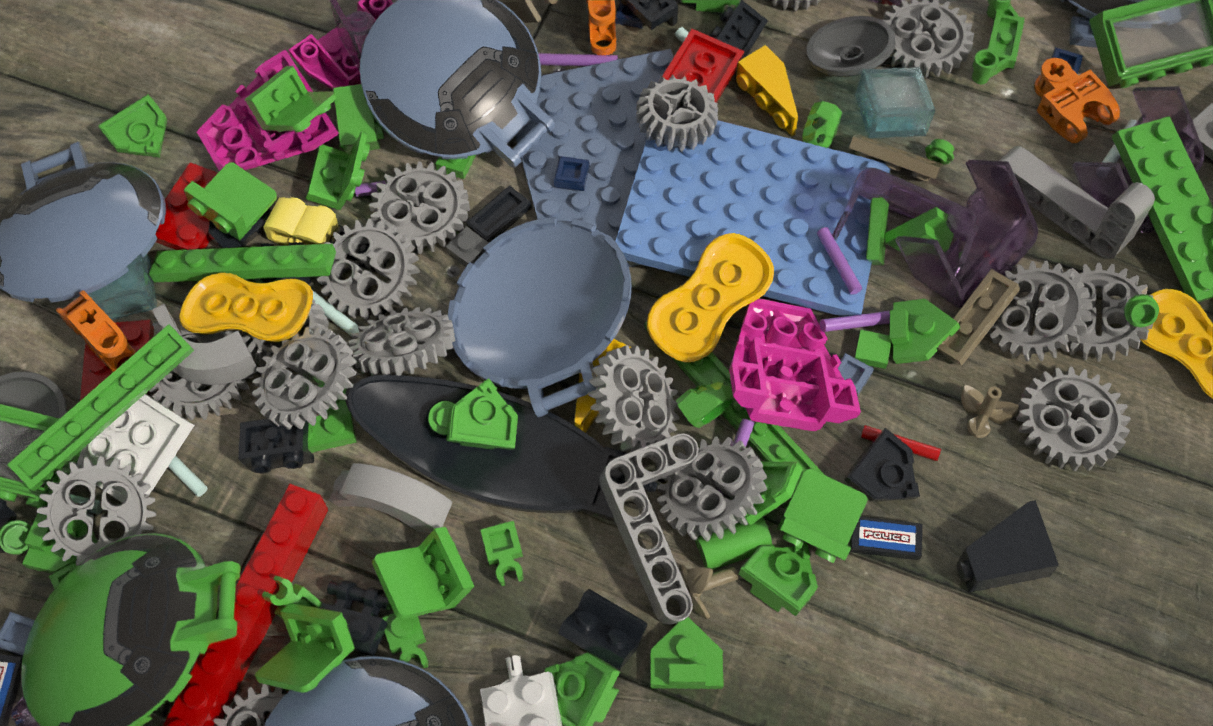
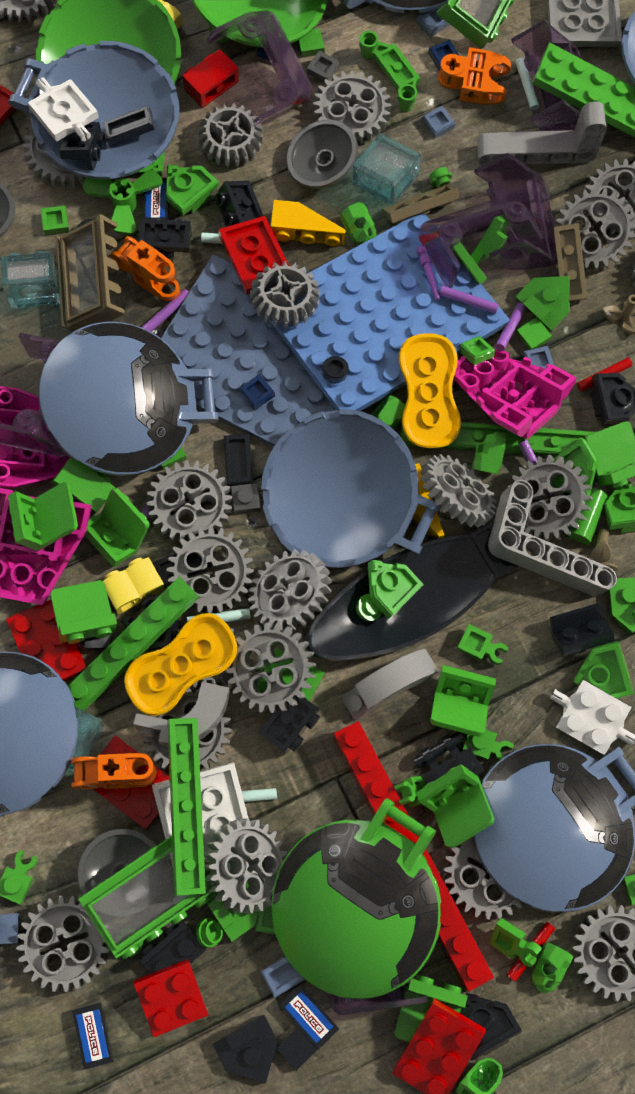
camera: 55 degrees left, 10 degrees up
none -> black tile [322,356,349,383]
none -> bright green rock [372,395,406,430]
none -> medium lavender piece [417,246,440,300]
none -> sand blue tile [422,106,455,139]
none -> bright green tile [459,336,495,365]

